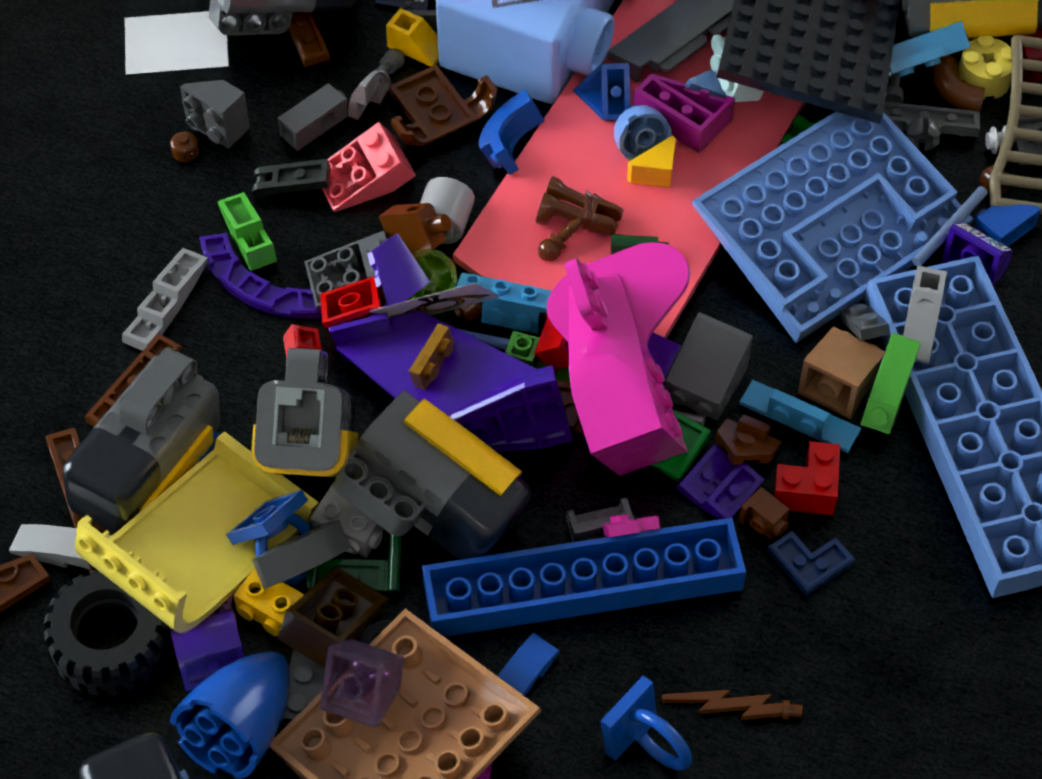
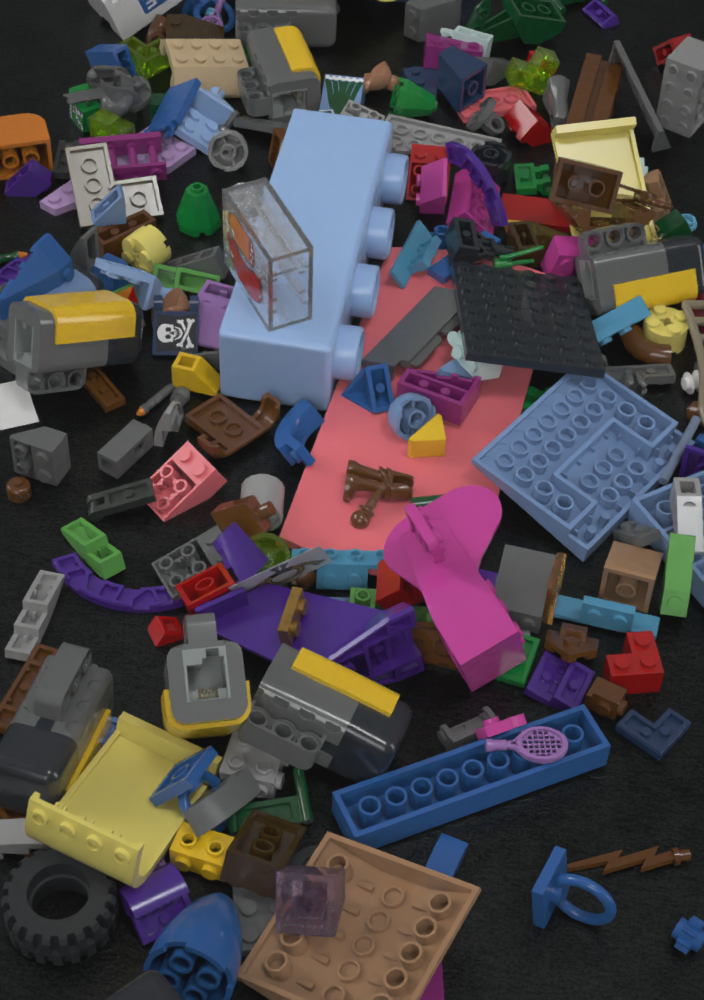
camera: 15 degrees left, 10 degrees down
none -> dark grey piece [136,383,175,416]
none -> medium lavender piece [485,726,568,764]
none -> clear orange tile [542,552,567,625]

